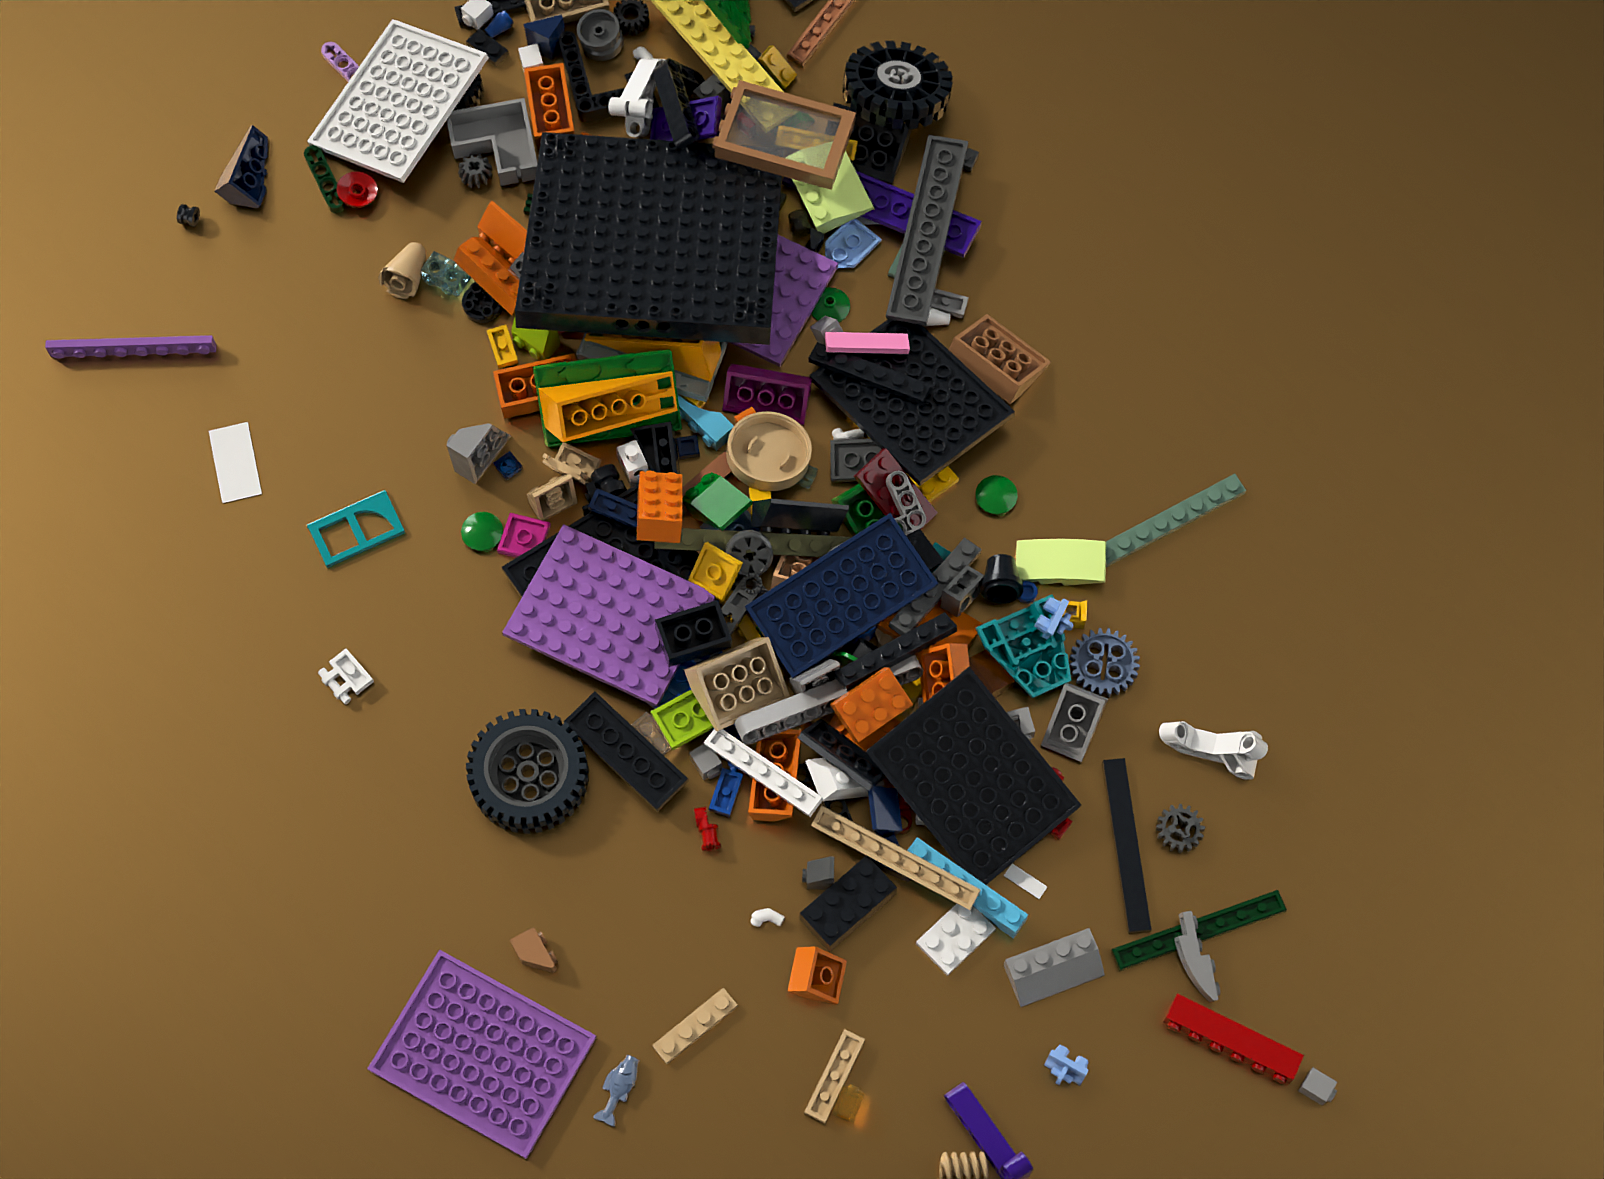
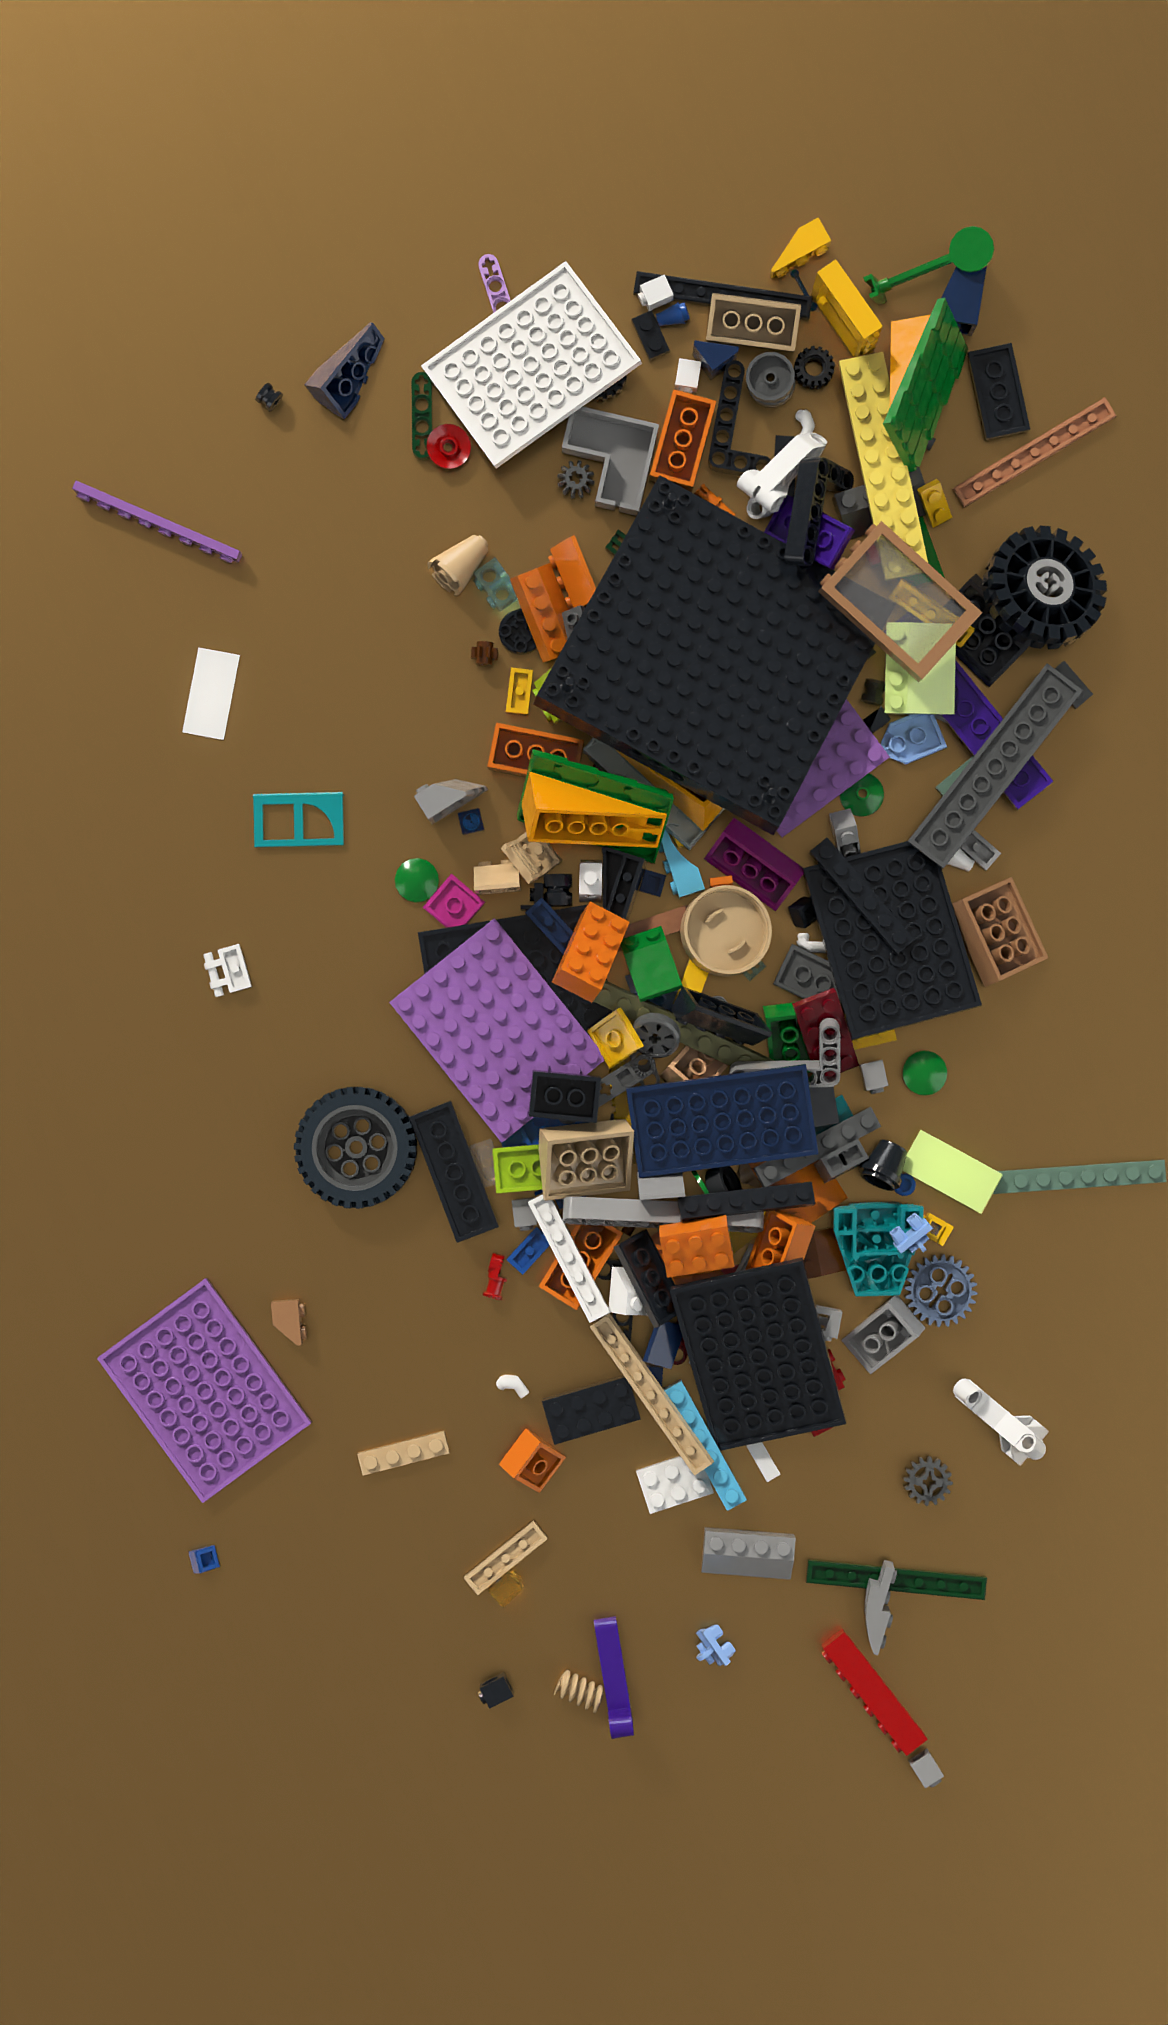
camera: 30 degrees right, 20 degrees up
sand blue animal [593,1055,639,1127] -> none
dark grey slope [802,856,834,890] -> none
bright pink tile [825,332,910,354] -> none
black tile [1102,758,1152,934] -> none
none -> reddish brown gear [471,641,498,666]
none -> black slope [788,896,816,928]
none -> light grey brick [859,1060,889,1094]

